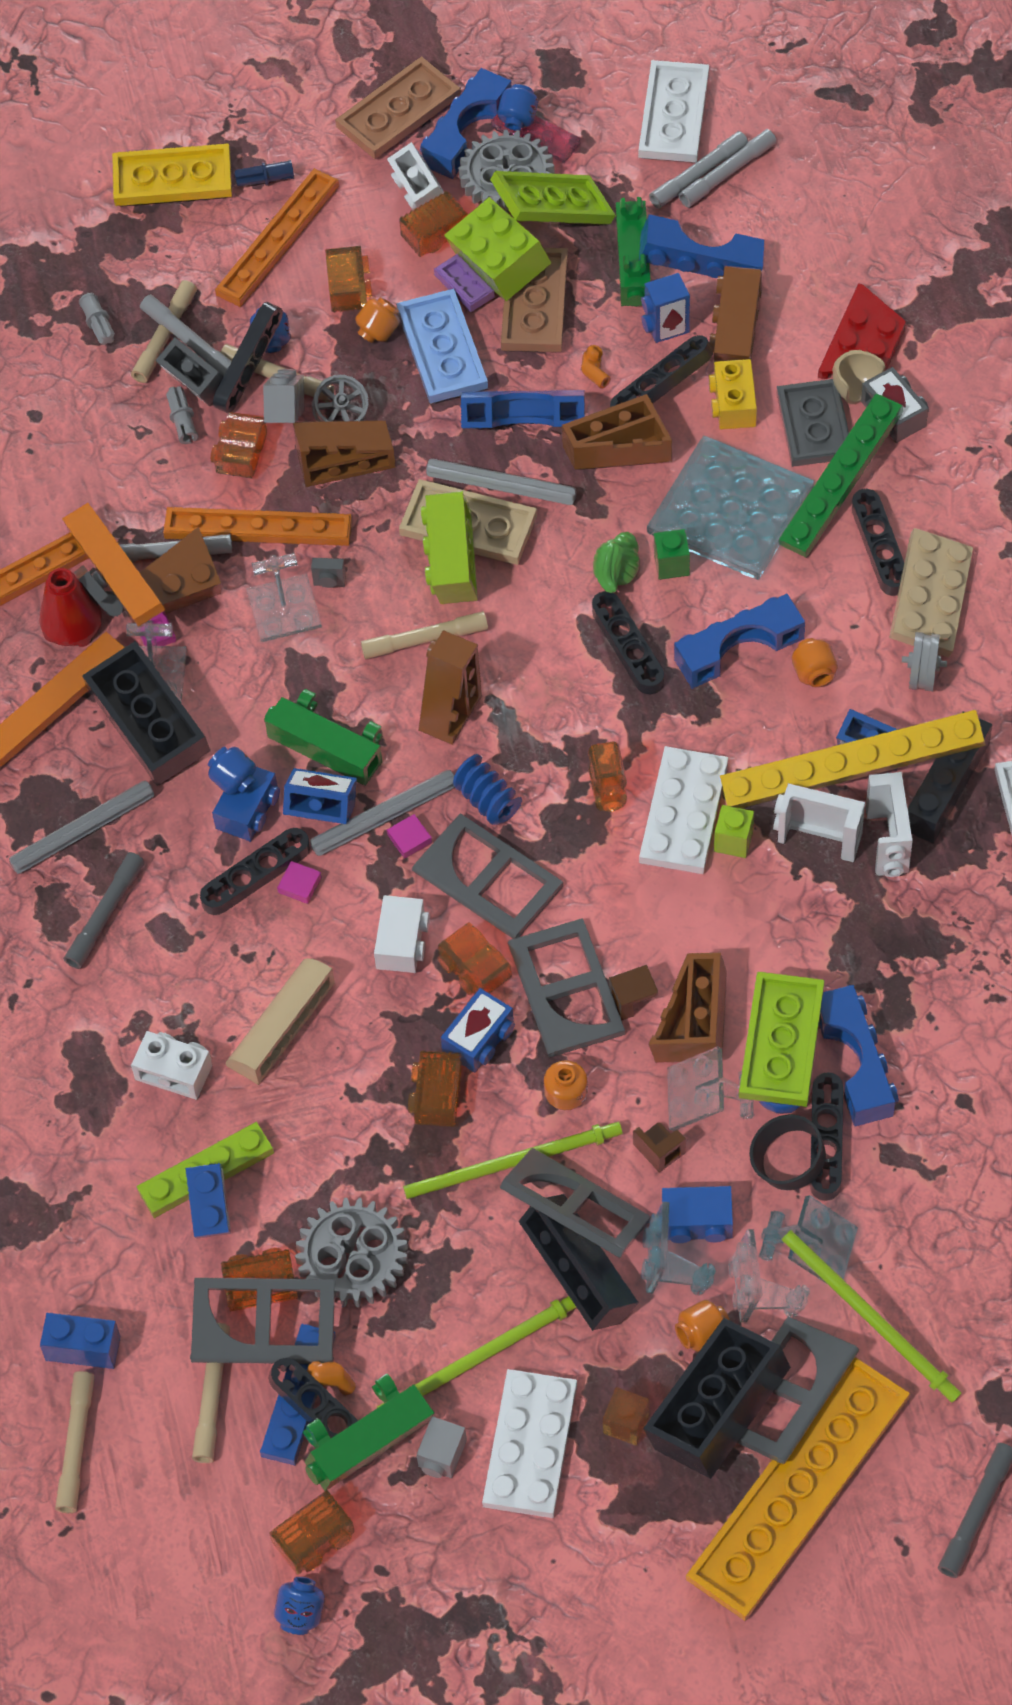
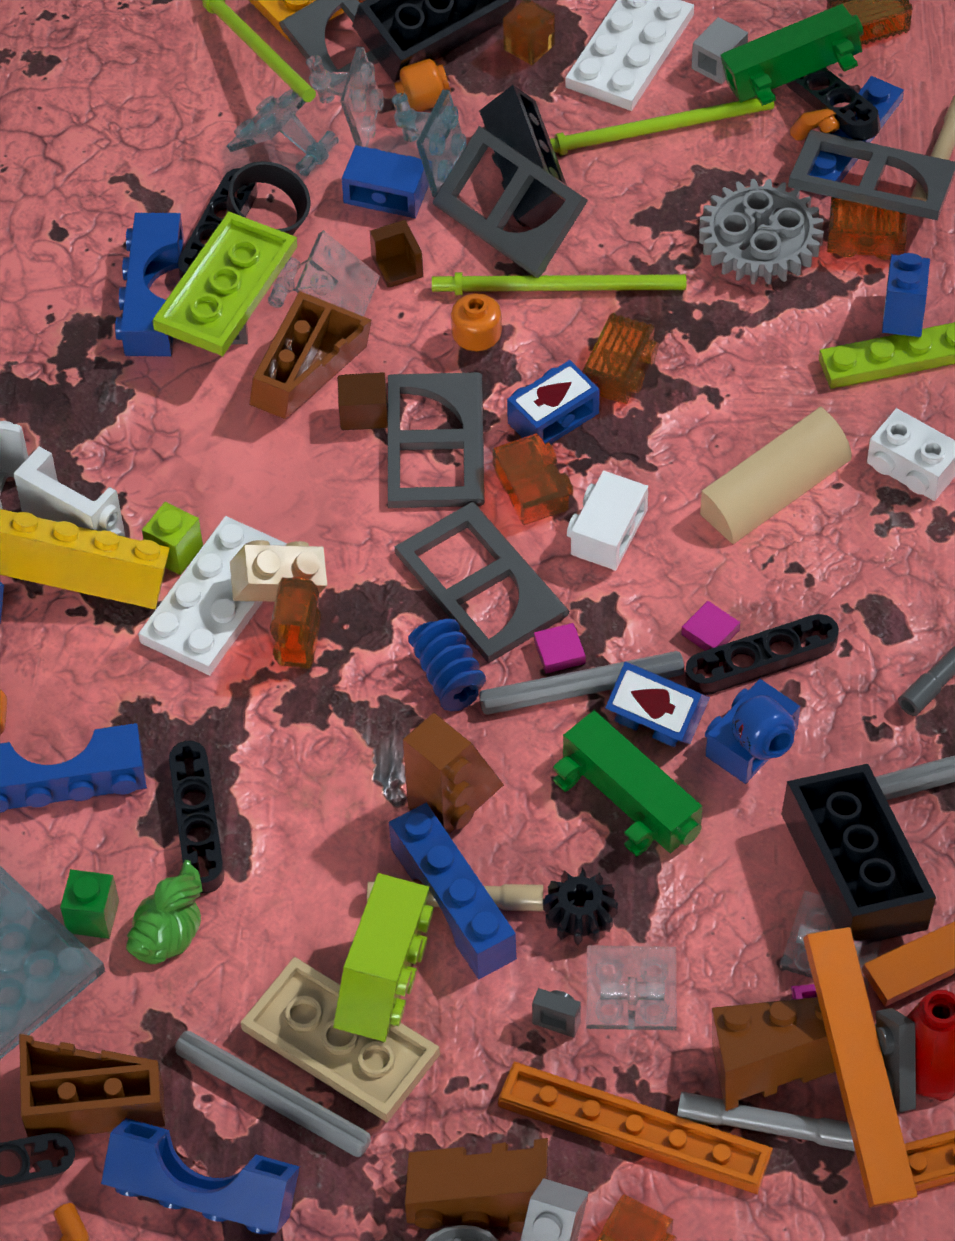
camera: 165 degrees left, 5 degrees down
none -> tan brick [230,540,327,602]
none -> blue arch [389,802,517,980]
none -> black gear [543,867,618,945]

